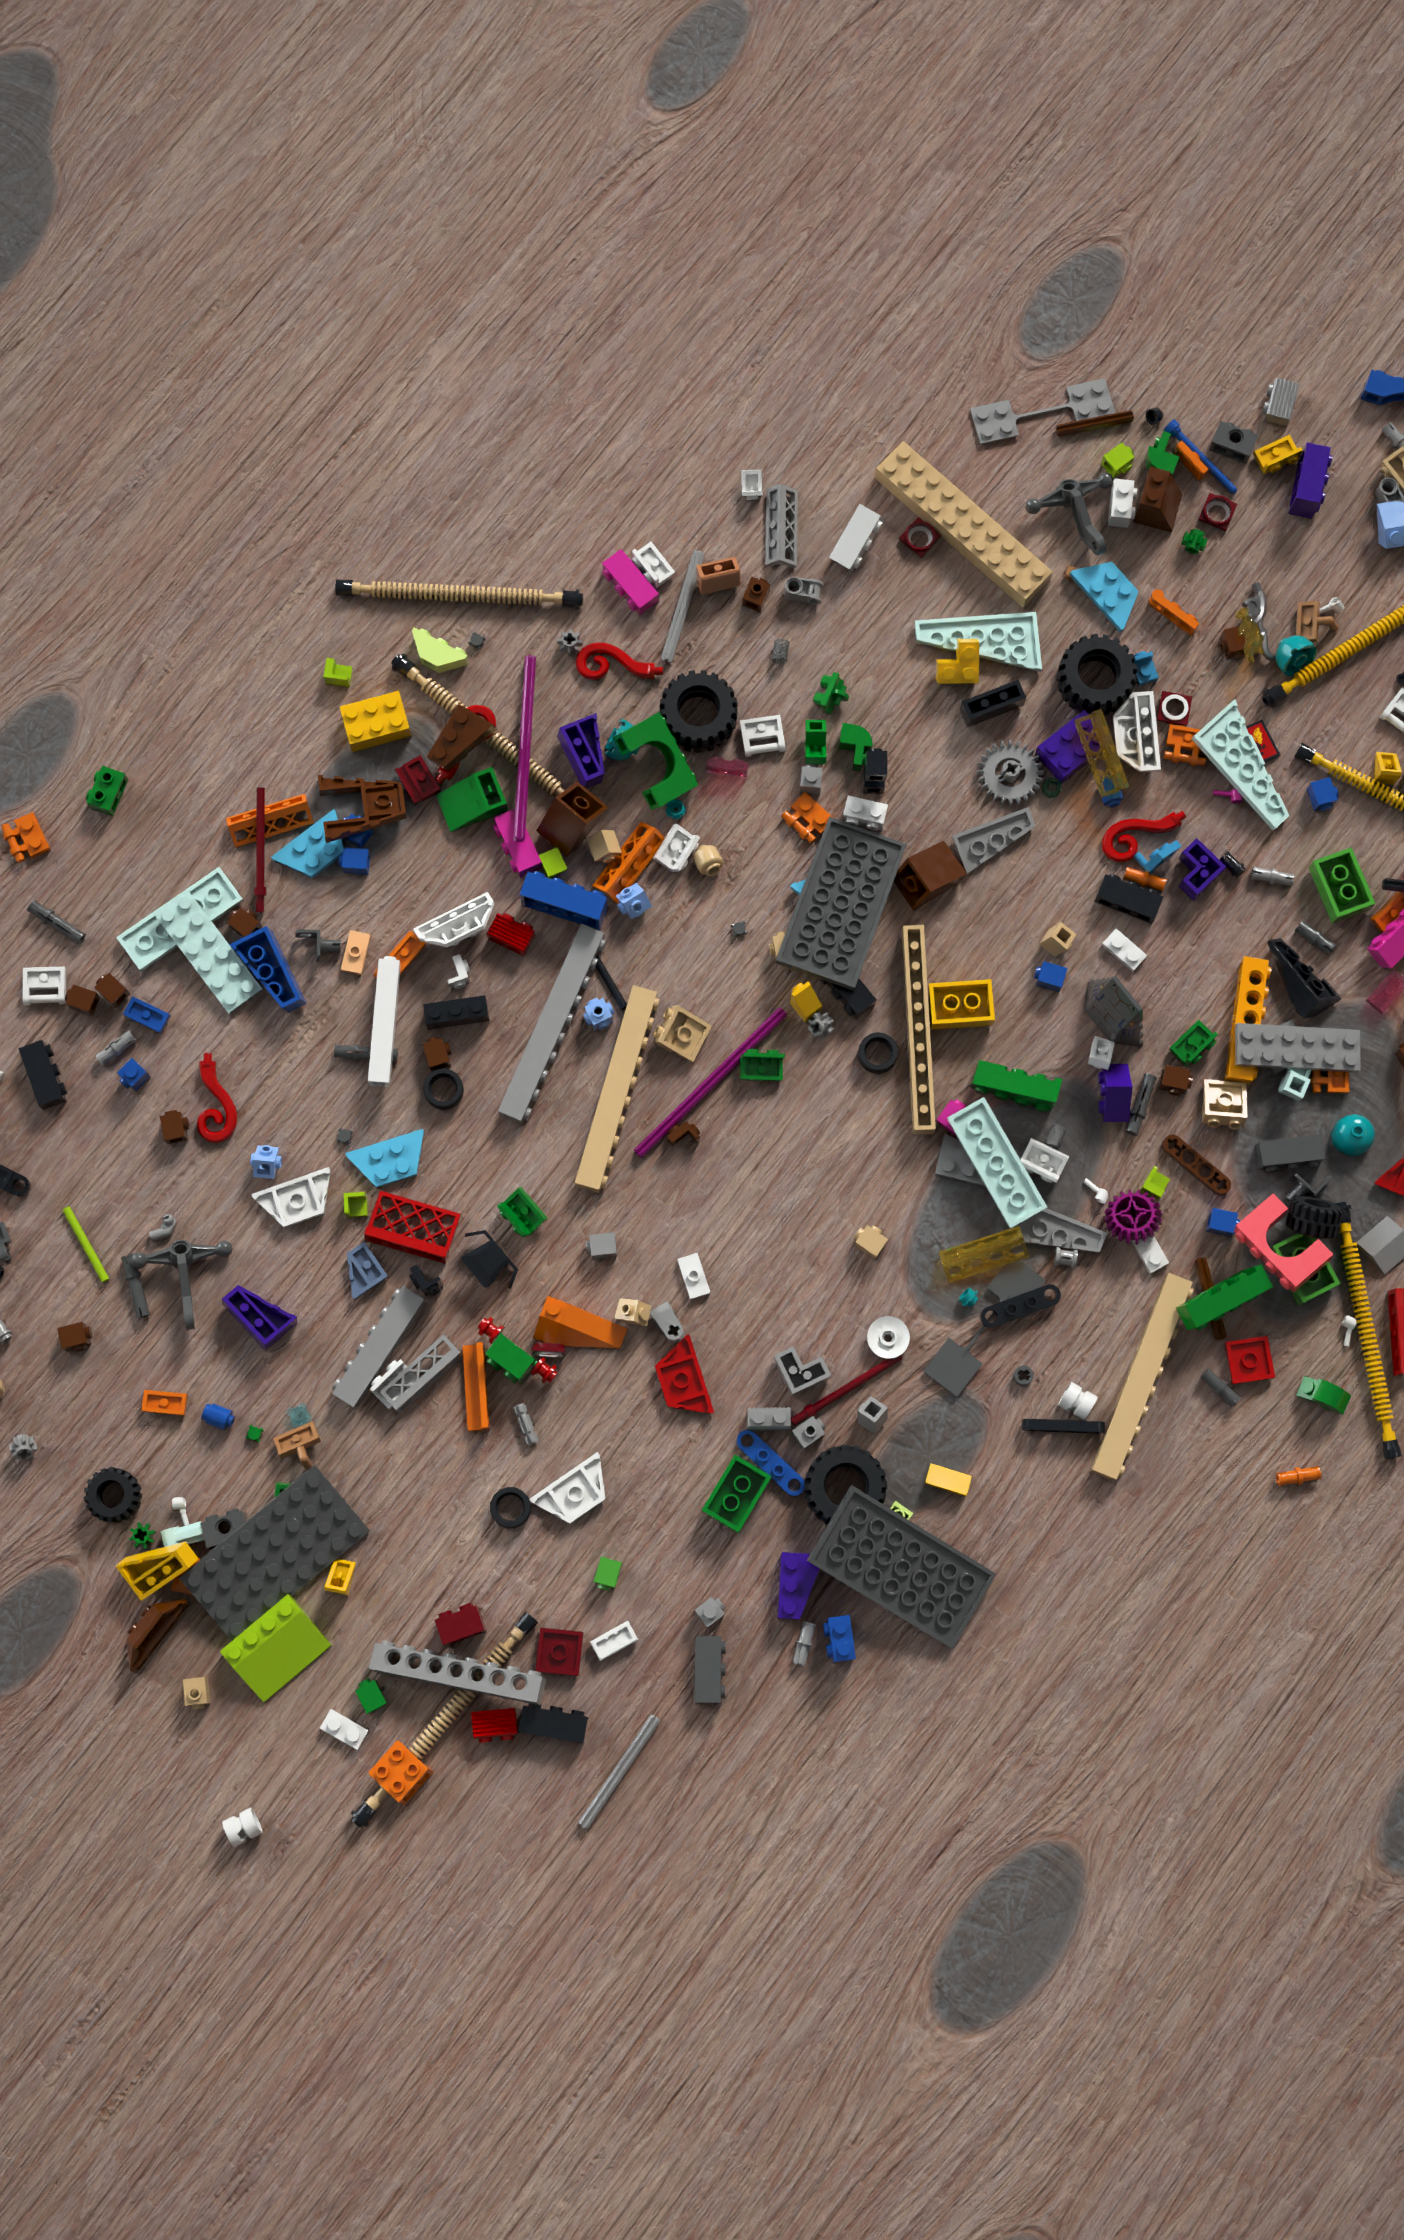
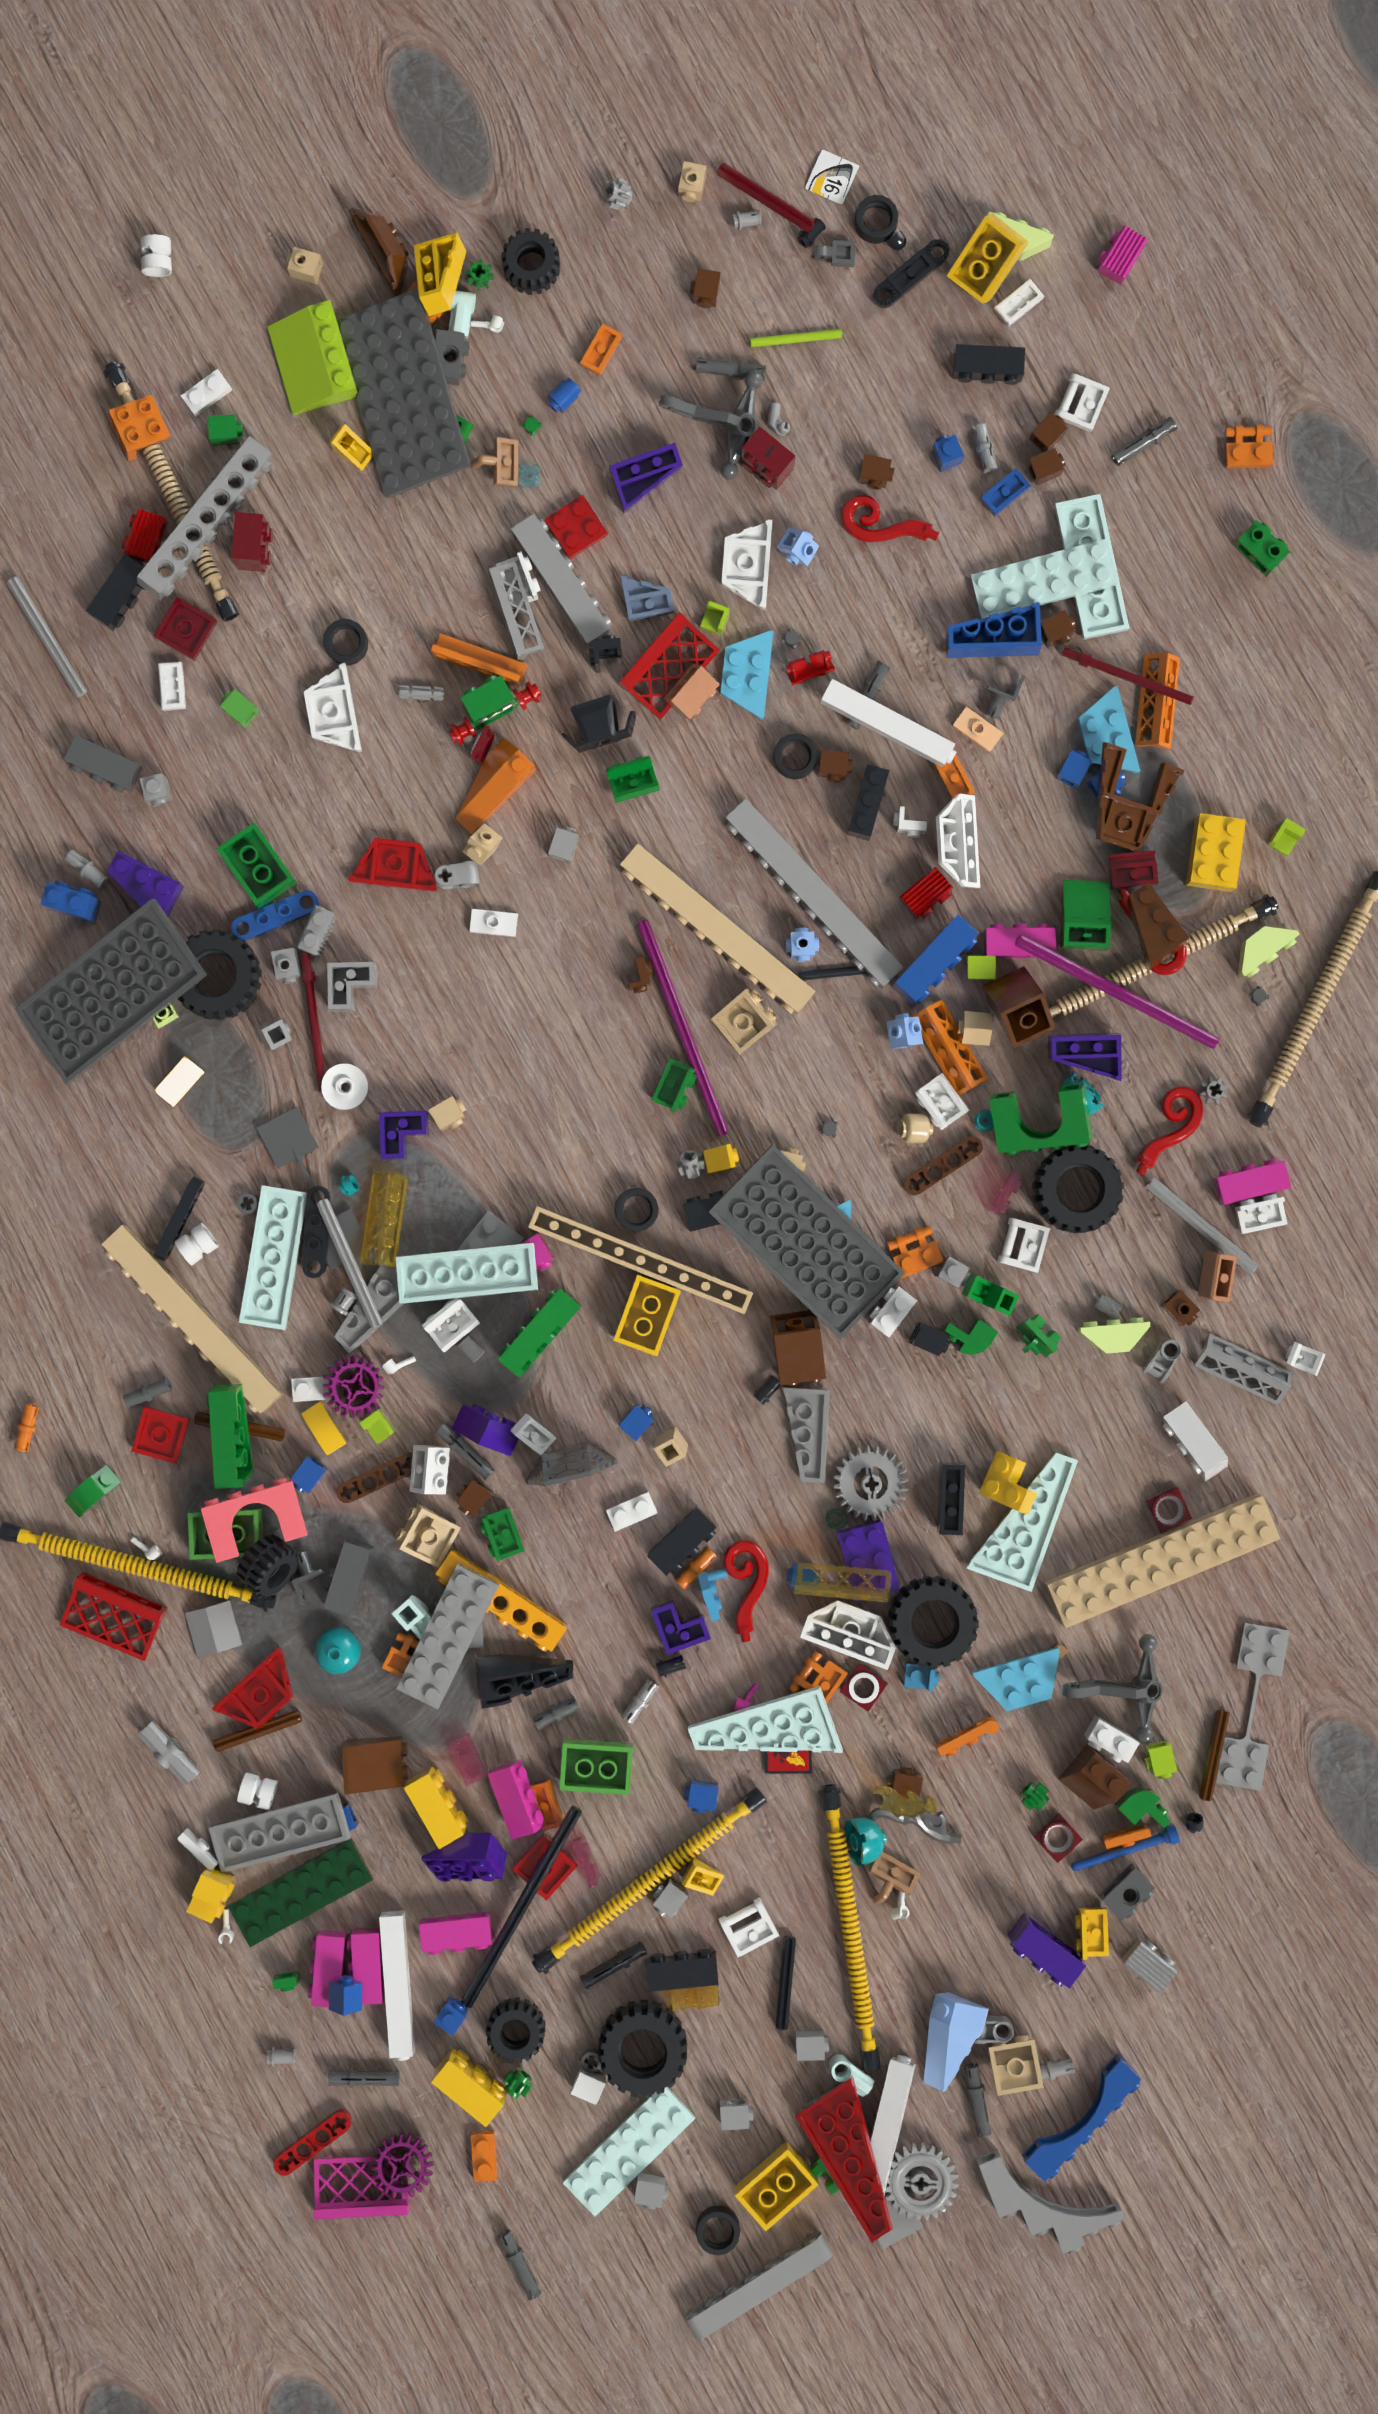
camera: 115 degrees right, 10 degrees up
none -> light aqua plate [239,1185,307,1330]
none -> yellow slope [301,1401,347,1456]
none -> light grey axle [317,1198,383,1328]
none -> dark purple brick [379,1111,429,1160]
none -> white brick [409,1445,450,1494]
none -> red plate [544,495,608,559]
none -> nougat brick [663,664,720,719]
none -> dark red brick [741,427,796,490]
none -> black pin [753,1375,782,1405]
none -> red hinge [785,650,835,685]
none -> reddish brown beam [904,1136,983,1195]
none -> yellowish green slope [1077,1317,1150,1354]

